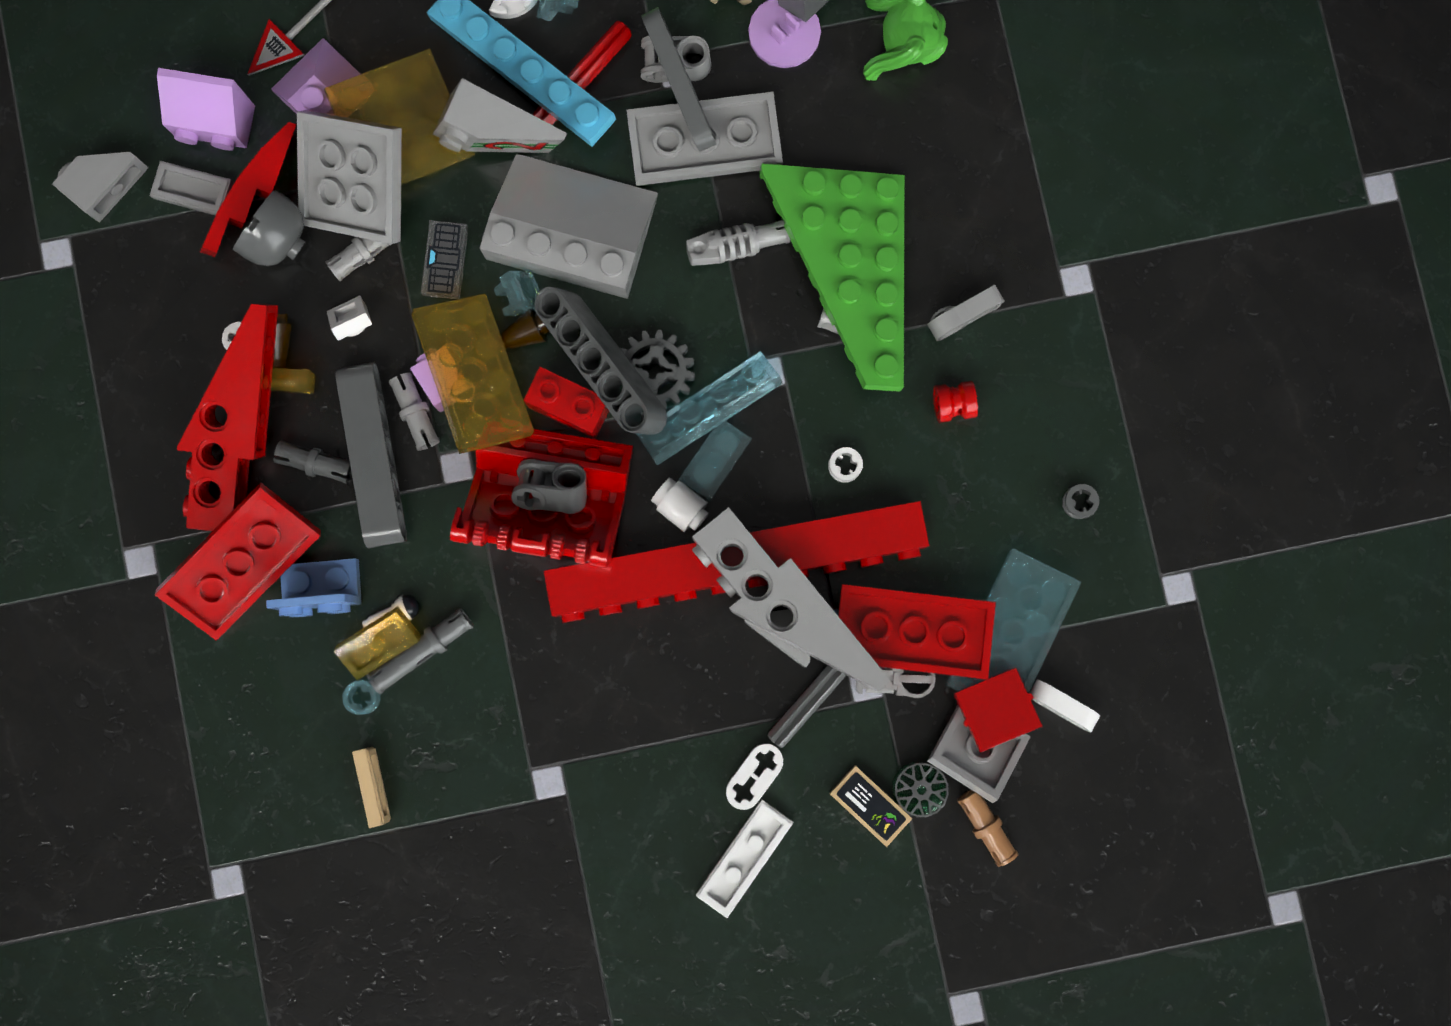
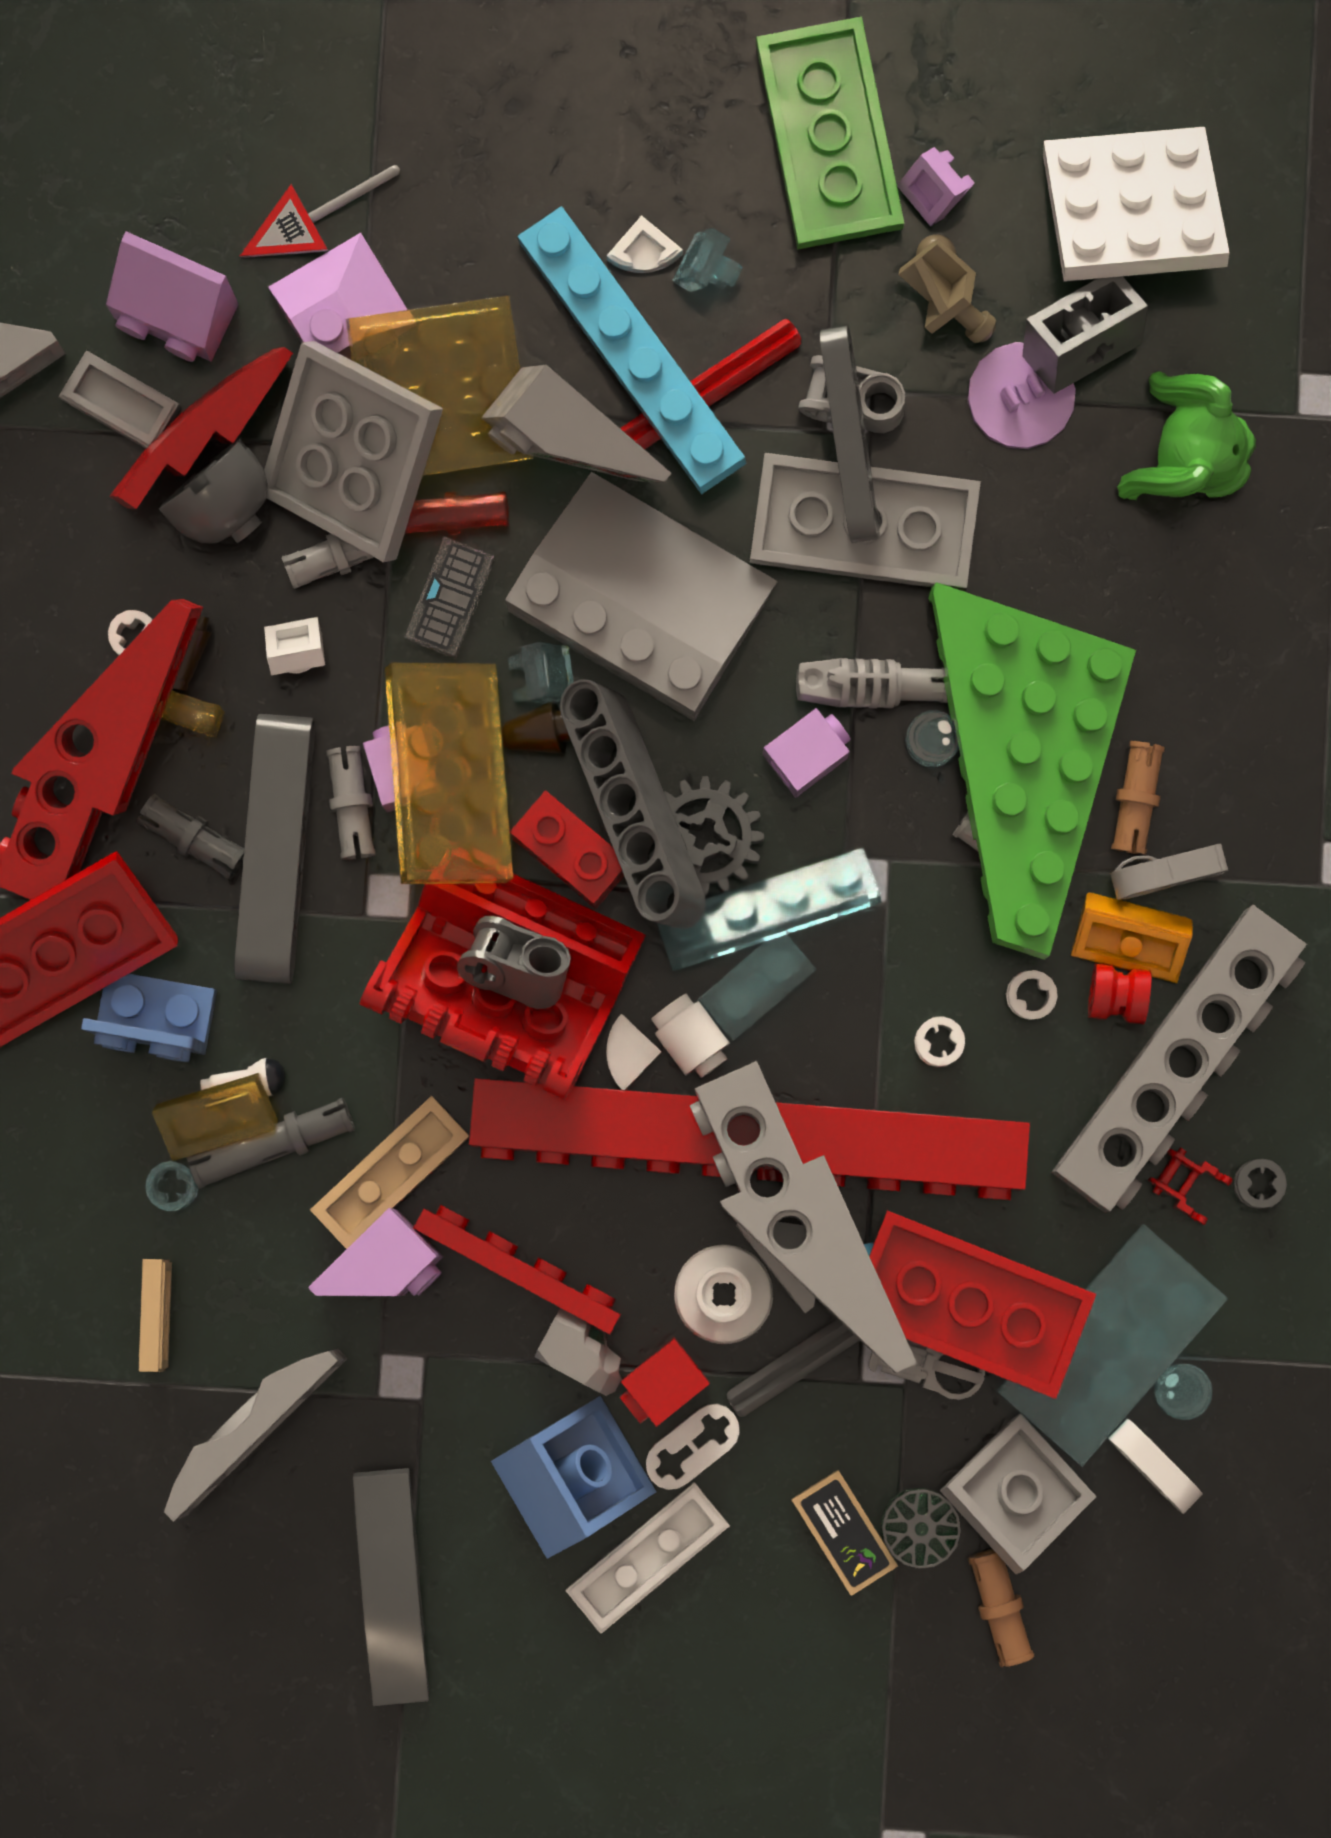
camera: 20 degrees right, 0 degrees up
red piece [954,668,1042,753] -> none
none -> light grey slope [164,1349,348,1522]
none -> lavender slope [308,1208,444,1296]
none -> tan plate [310,1096,470,1249]
none -> dark grey slope [353,1468,430,1706]
none -> clear red pin [404,491,509,535]
none -> red plate [413,1205,621,1334]
none -> medium blue slope [491,1396,656,1559]
none -> light grey rock [534,1308,622,1396]
none -> white tile [606,1014,662,1090]
none -> red brick [620,1337,710,1427]
none -> white piece [674,1244,773,1344]
none -> lavender brick [763,708,851,798]
none -> clear light blue tile [905,710,959,767]
none -> white bush [1006,970,1058,1020]
none -> light grey brick [1051,905,1307,1213]
none -> light orange slope [1071,892,1193,983]
none -> medium nougat pin [1111,741,1165,855]
none -> red piece [1148,1147,1233,1226]
none -> clear light blue tile [1154,1363,1212,1420]

